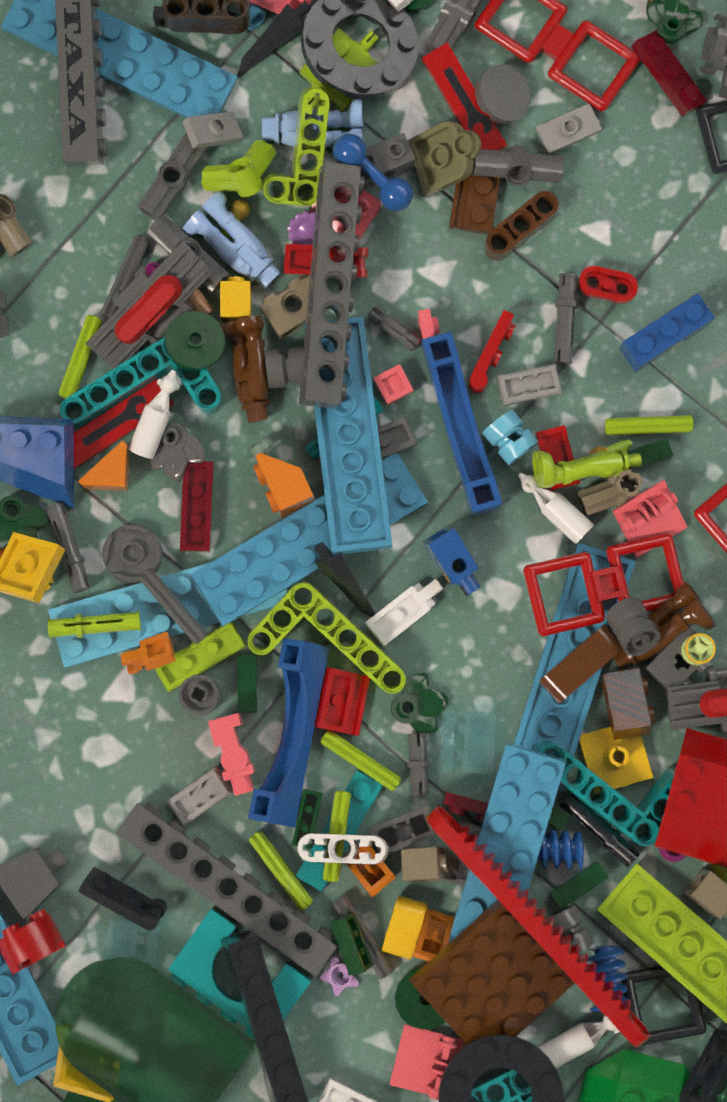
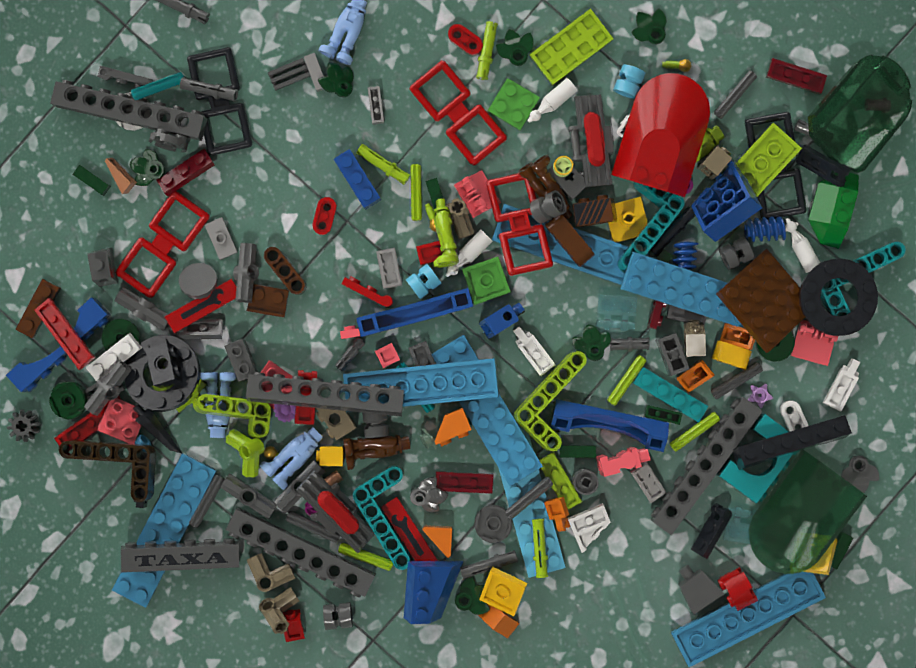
camera: 90 degrees left, 5 degrees up
white wheel [128,370,180,459] -> none
dark green plate [165,311,225,371] -> none
light grey plate [182,111,244,149] -> none
white beam [298,834,389,864] -> none
black bar [314,542,376,617] -> none
red plate [314,667,370,736] -> none
lime axle [323,790,351,882] -> none
dark green piece [330,912,374,976] -> none
blue piece [333,134,413,211] -> none
olive plate [407,121,481,196] -> none
red gear [426,806,650,1047] -> none
dark green piece [549,861,609,910] -> none
dark grey pin [553,273,579,365] -> none
none -> black brick [145,342,182,388]
none -> dark grey hinge [169,319,224,339]
none -> dark grey axle [189,475,225,528]
none -> dark grey brick [226,507,376,598]
none -> dark tan piece [247,553,296,592]
none -> lime pin [356,144,410,185]
none -> bright green plate [462,256,511,305]
none -> white wing [567,503,611,553]
none -> blue wedge [691,160,762,242]
none -> white plate [780,401,808,432]

